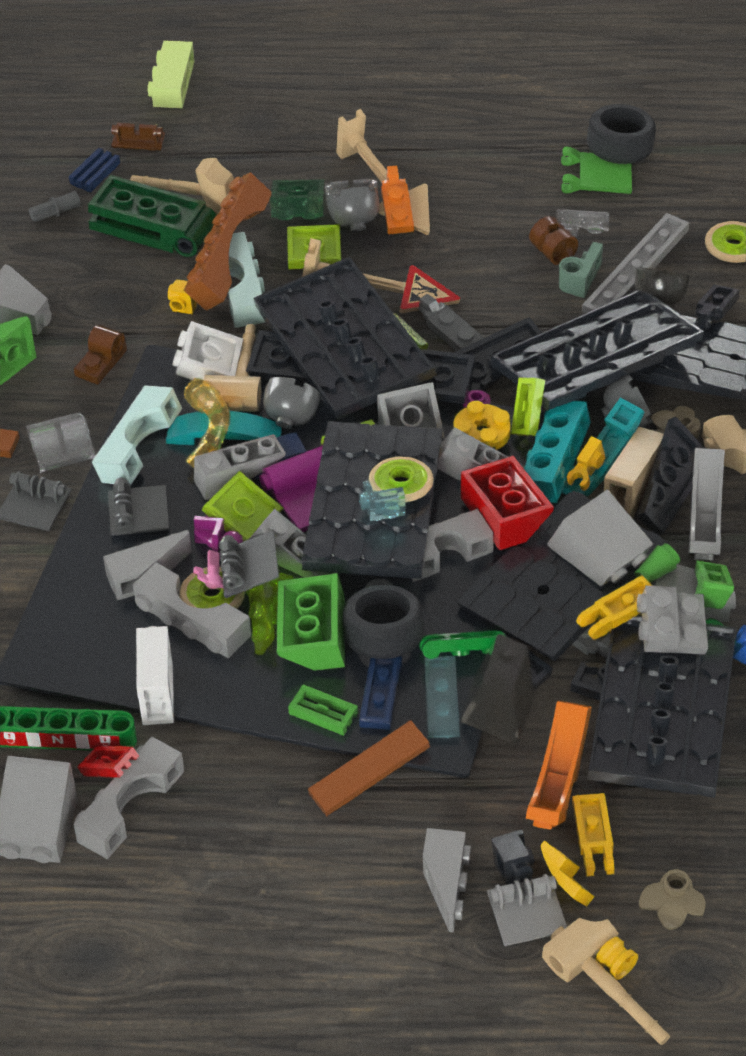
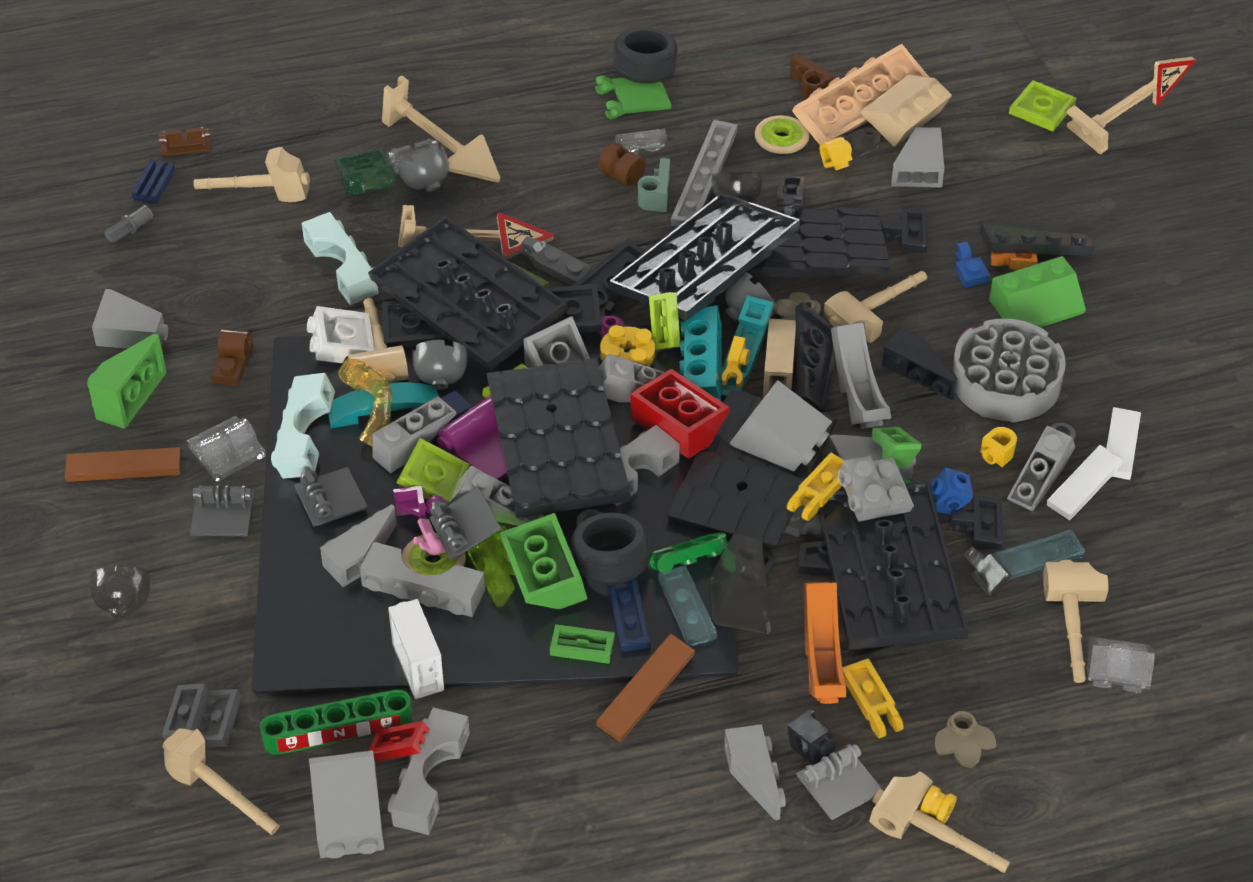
camera: 20 degrees left, 0 degrees up
dark green hinge [88,175,217,257] -> none
yellowish green brick [148,40,195,108] -> none
yellow plate [168,279,198,315] -> none
dark orange arch [184,172,272,311] -> none
lime plate [287,225,341,270] -> none
clear light blue bracket [359,480,405,522] -> none
lime wheel [369,457,433,503] -> none
orange hinge [381,165,414,234] -> none
yellow slope [541,841,595,907] -> none
bright green cone [635,543,680,583] -> none

